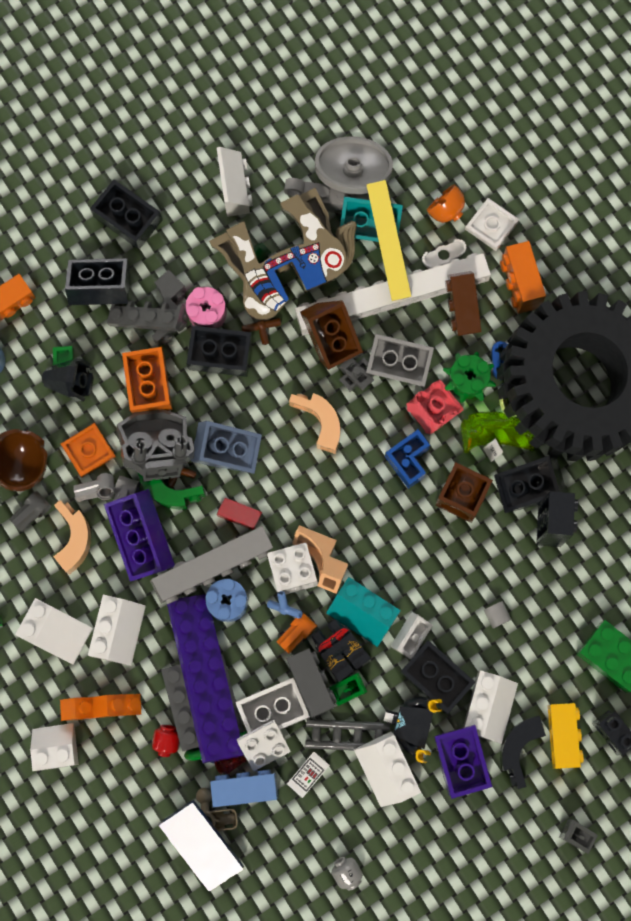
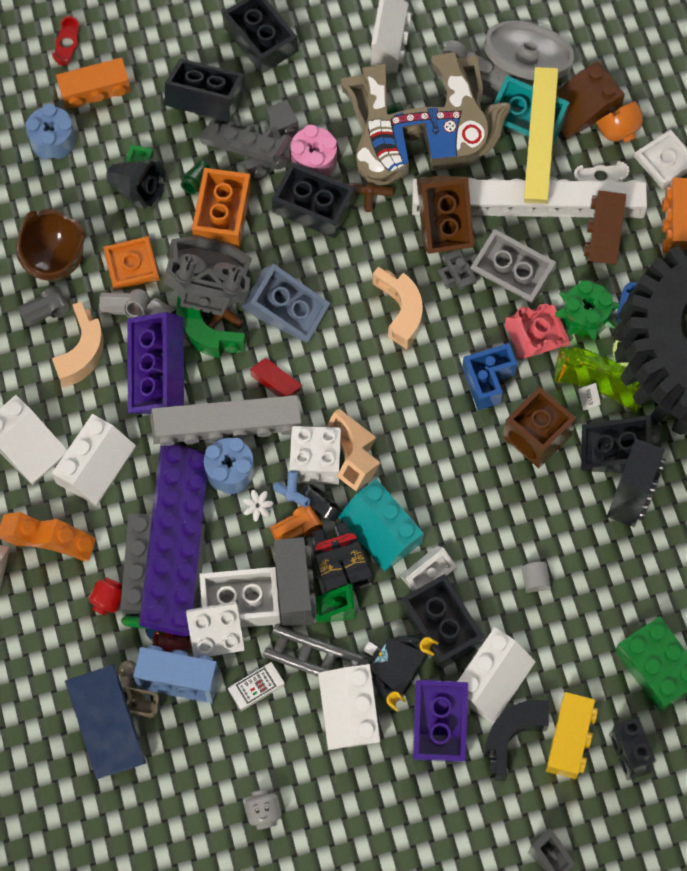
camera: 15 degrees right, 10 degrees down
none -> dark green cone [180,160,210,194]
none -> white plant [242,490,274,522]
none -> black beam [300,483,343,522]
none -> reddish brown slope [556,61,625,140]

